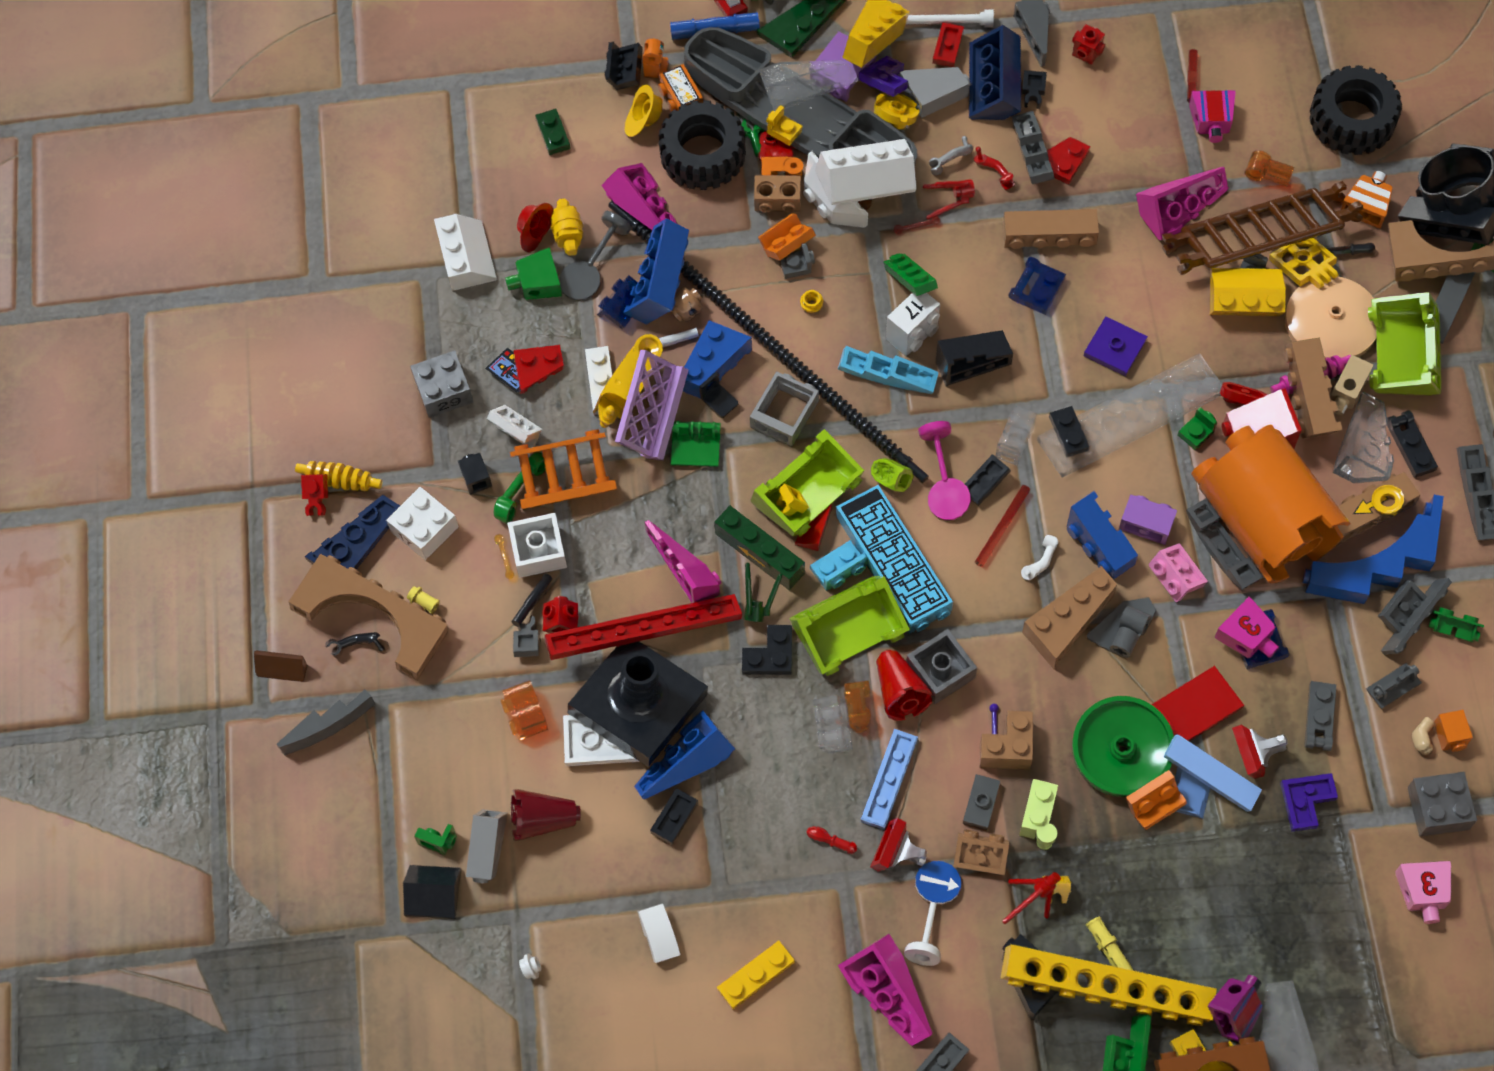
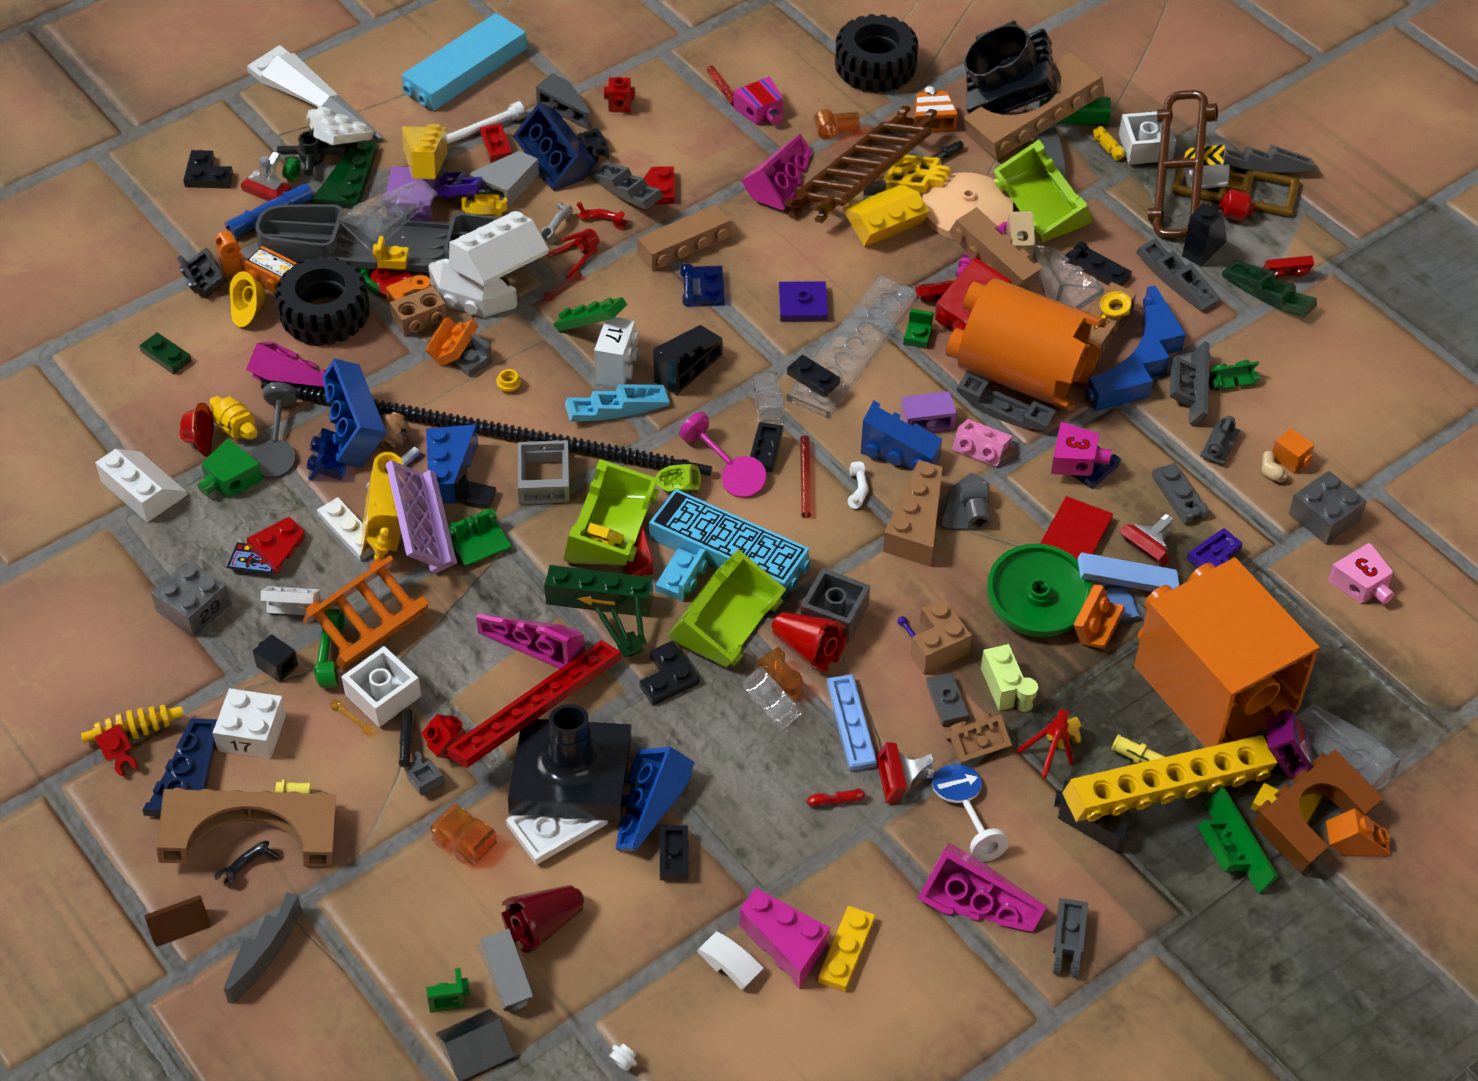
camera: 35 degrees left, 15 degrees down
none -> dark pink wedge [740,887,830,989]
none -> orange brick [1134,557,1319,748]

